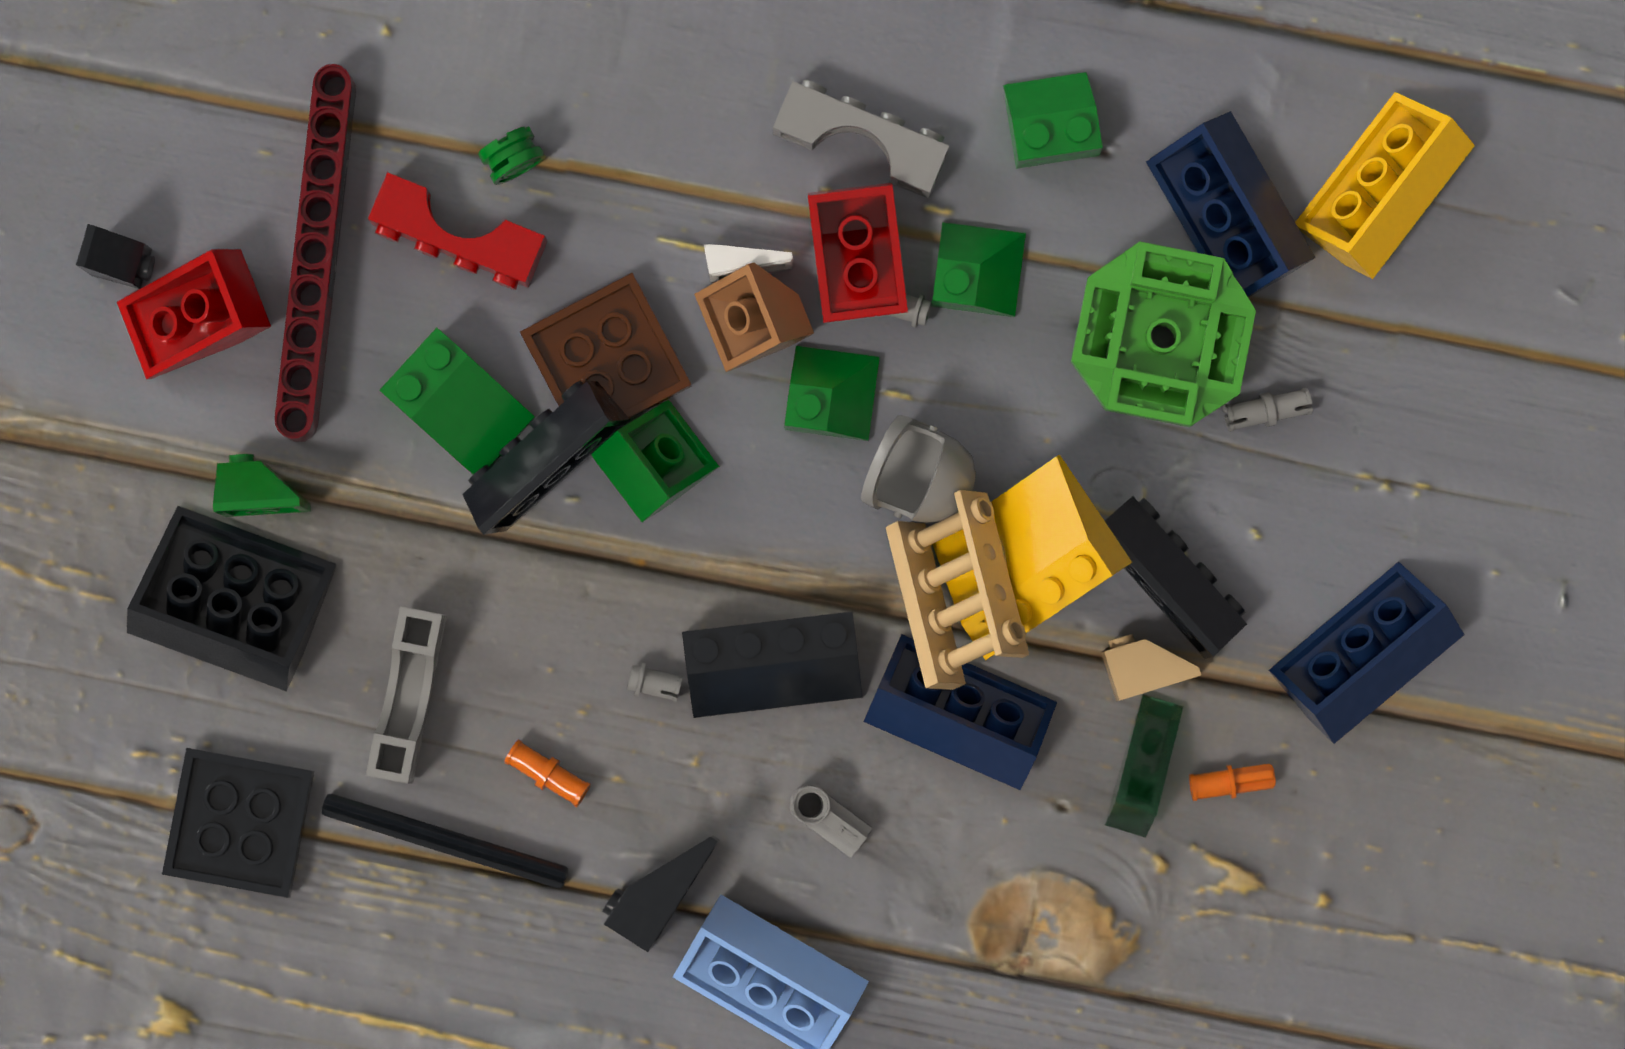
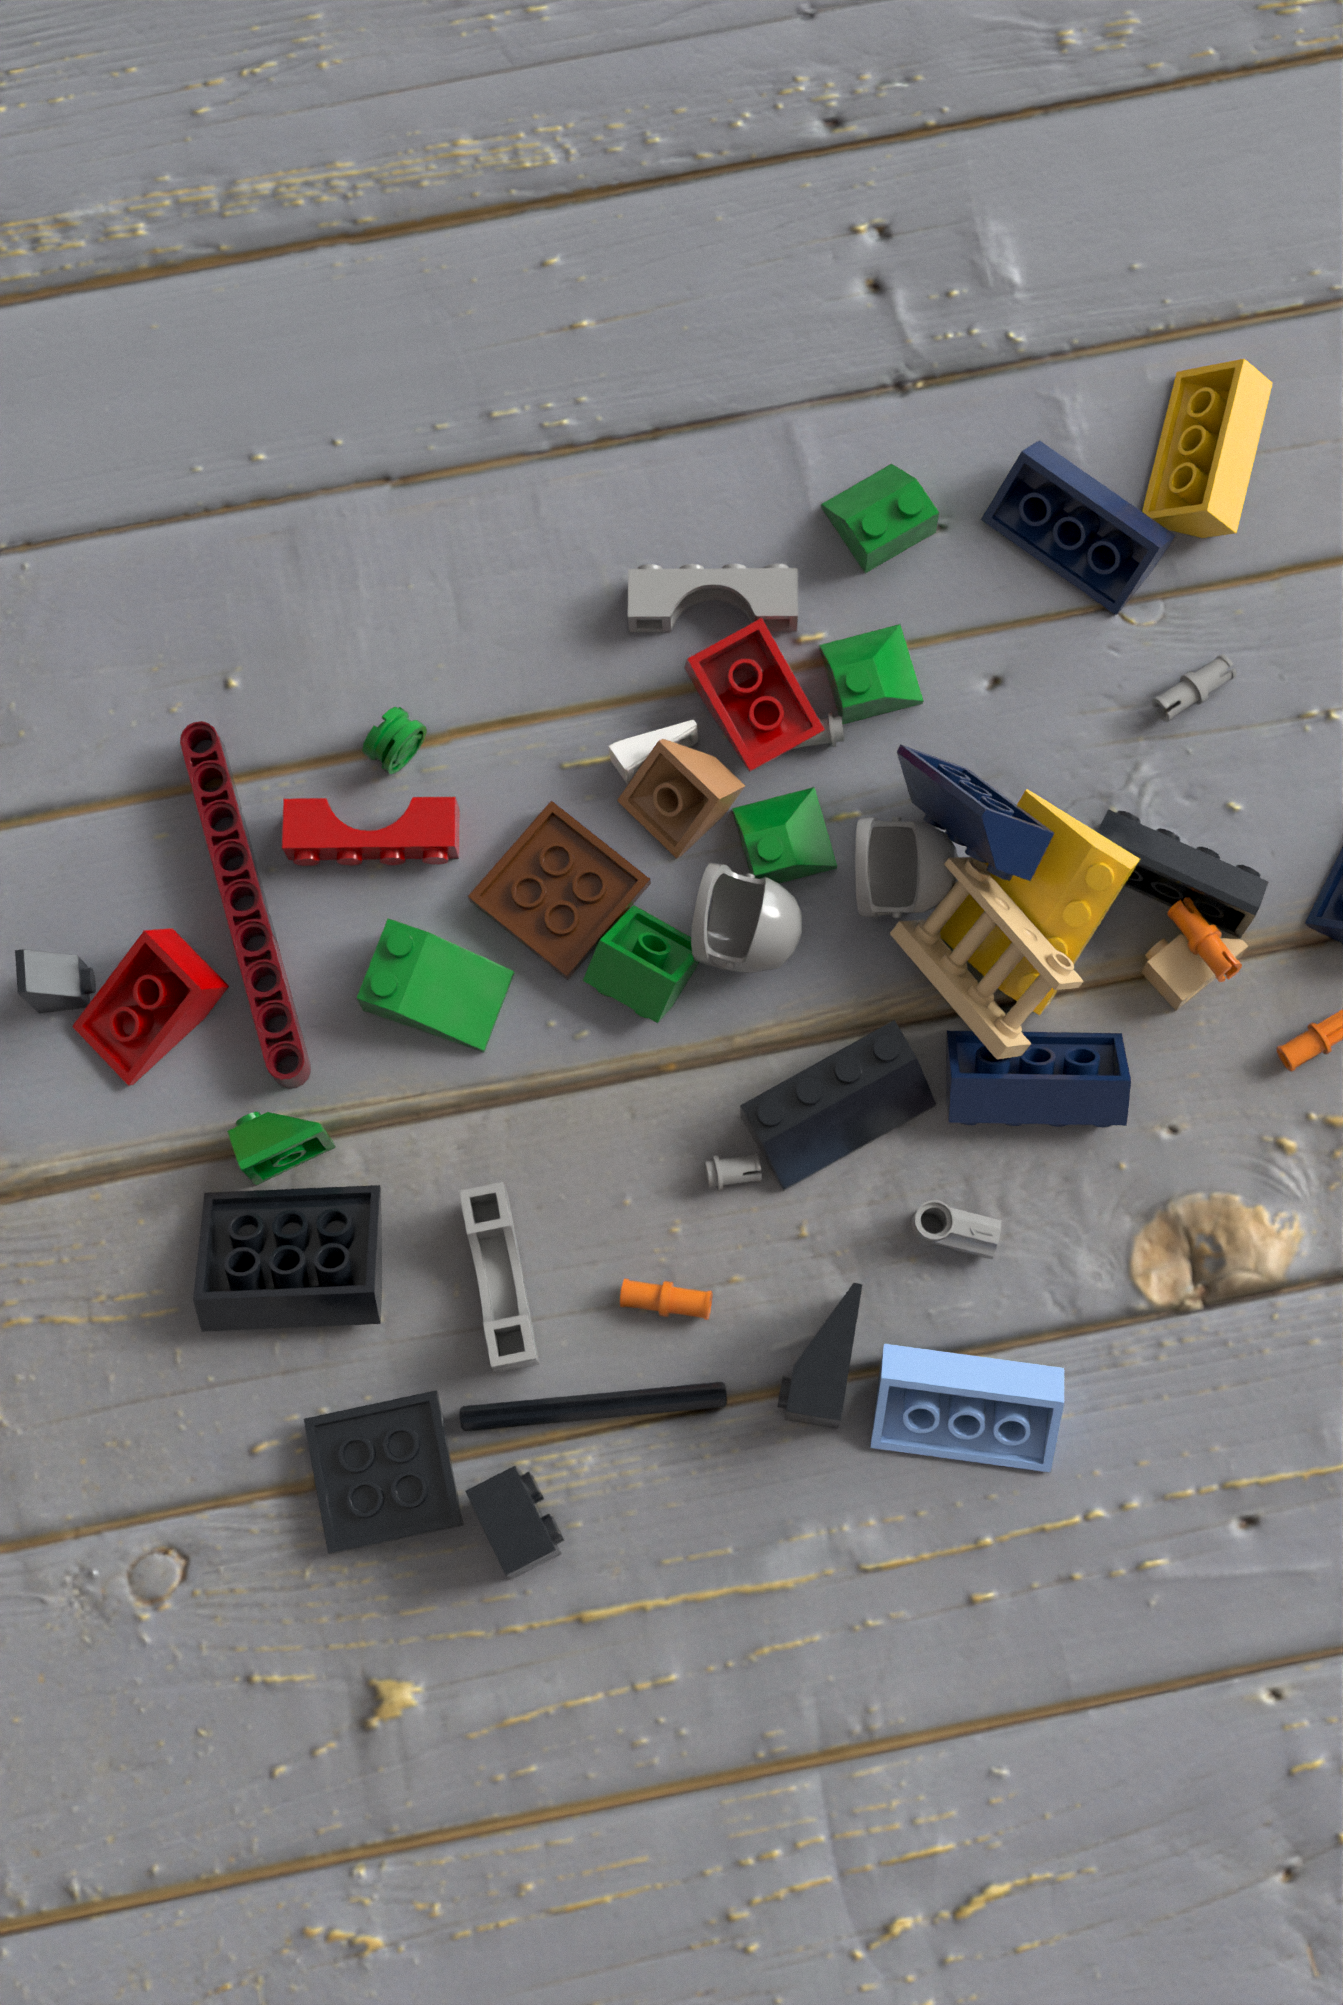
camera: 20 degrees left, 10 degrees down
black slope [462,380,630,535] -> none
bright green piece [1071,241,1256,427] -> none
clear green slope [1105,694,1184,838] -> none
none -> black brick [465,1466,565,1579]
none -> light grey piece [691,863,802,973]
none -> dark blue slope [897,744,1054,881]
none -> orange pin [1167,898,1242,982]

